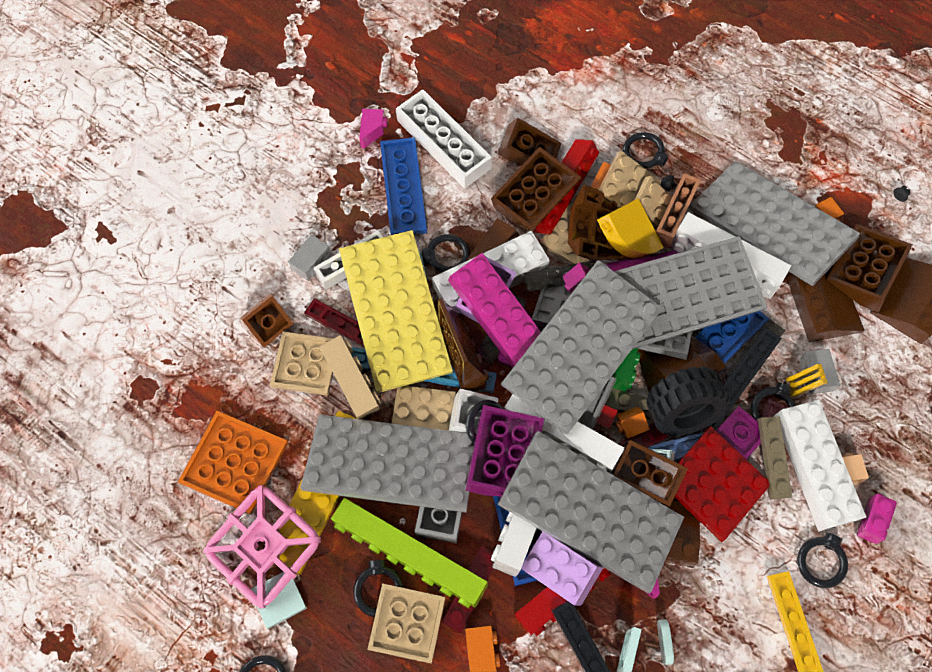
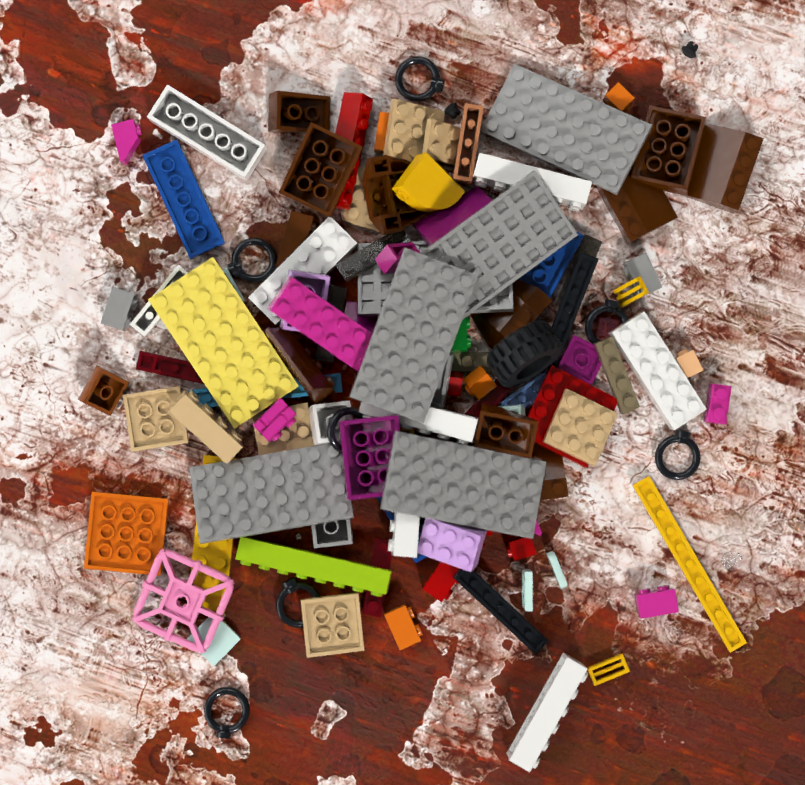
camera: 20 degrees left, 20 degrees up
none -> dark pink brick [253,398,297,442]
none -> red brick [506,537,537,561]
none -> tan plate [542,389,618,466]

